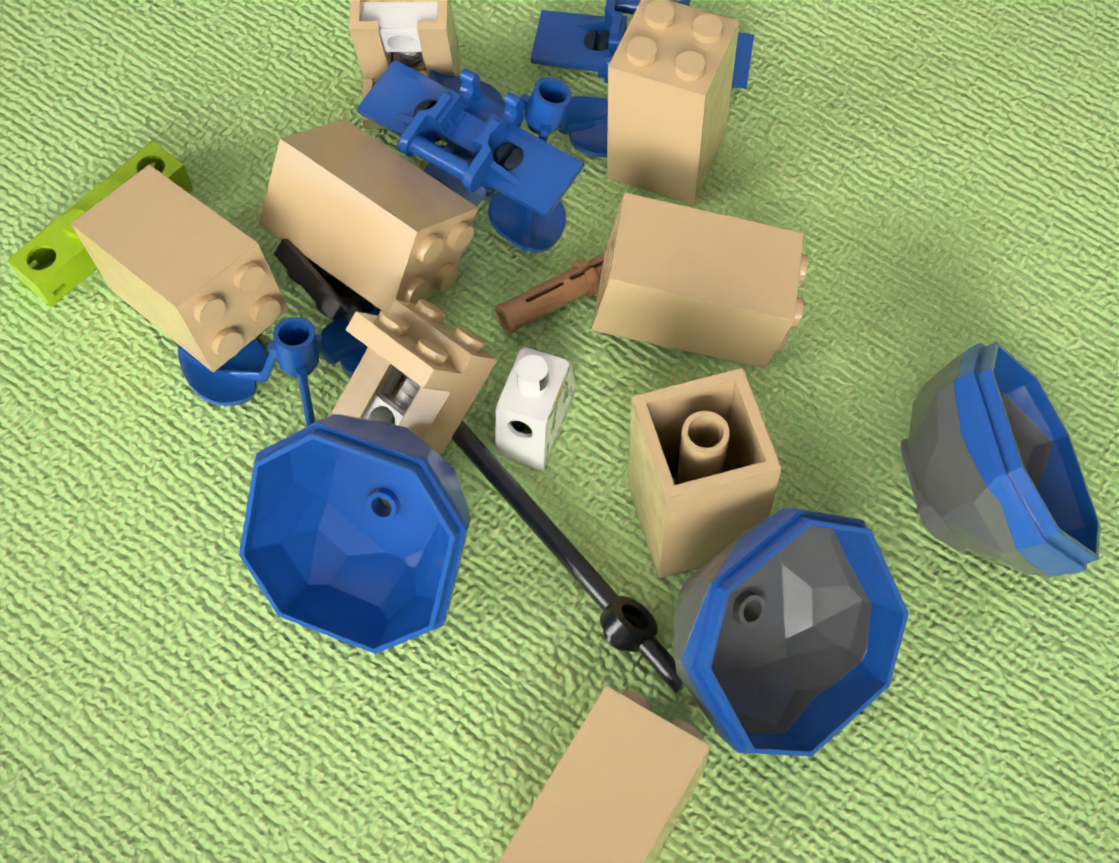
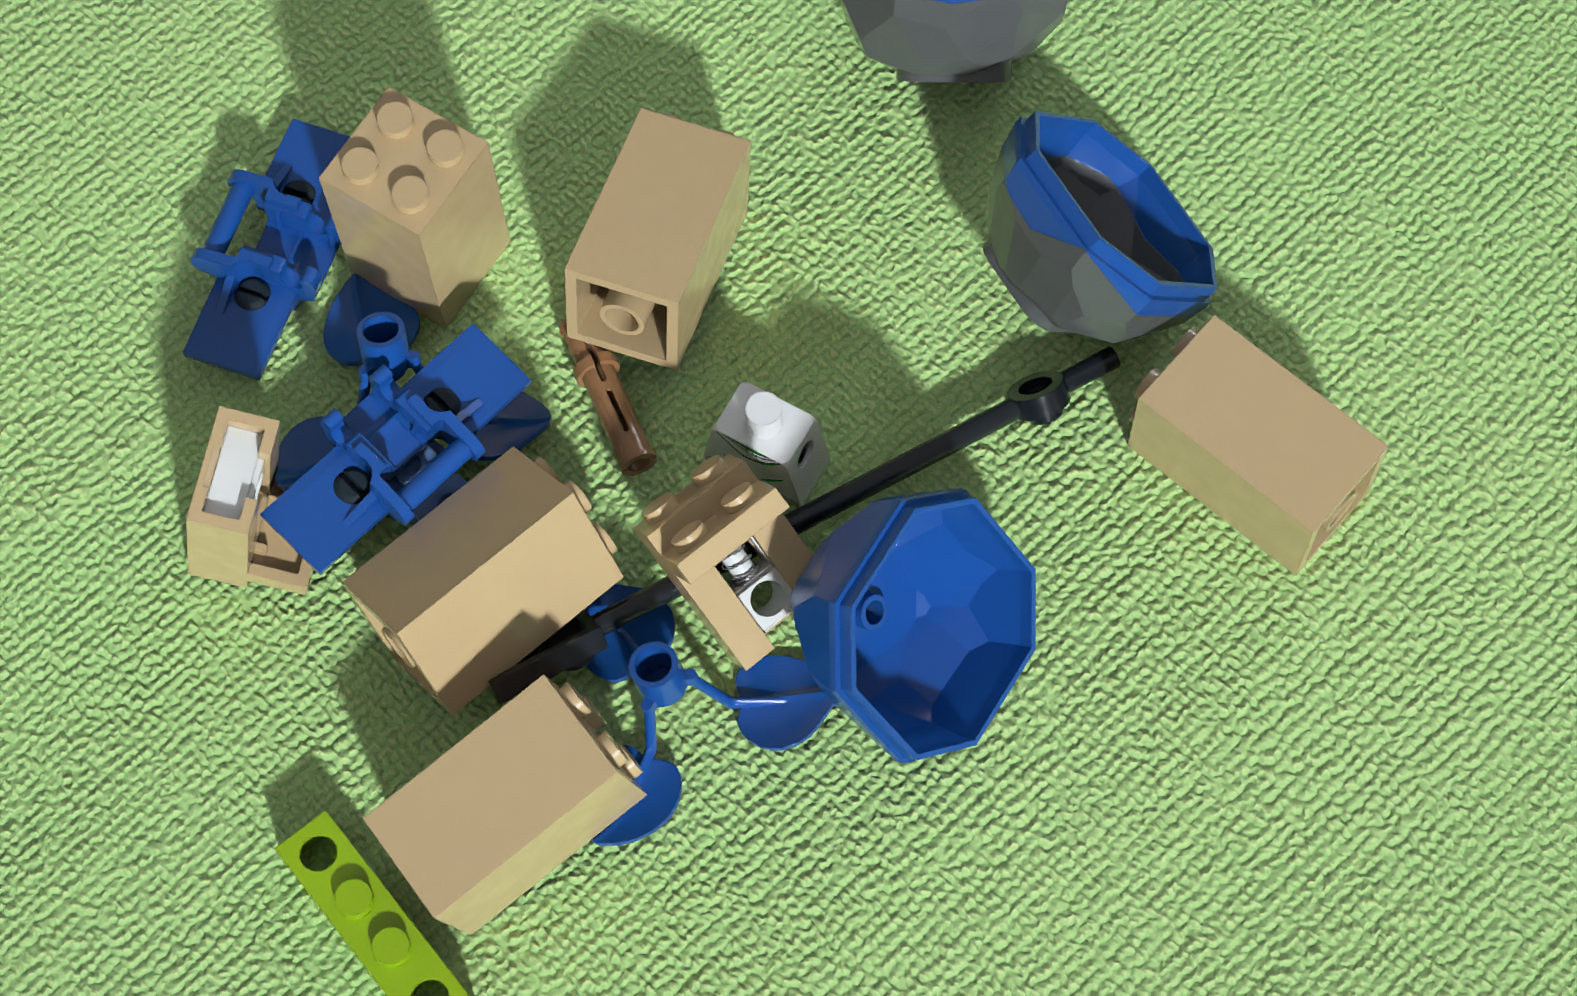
camera: 80 degrees left, 5 degrees up
tan brick [628,368,782,578] -> none

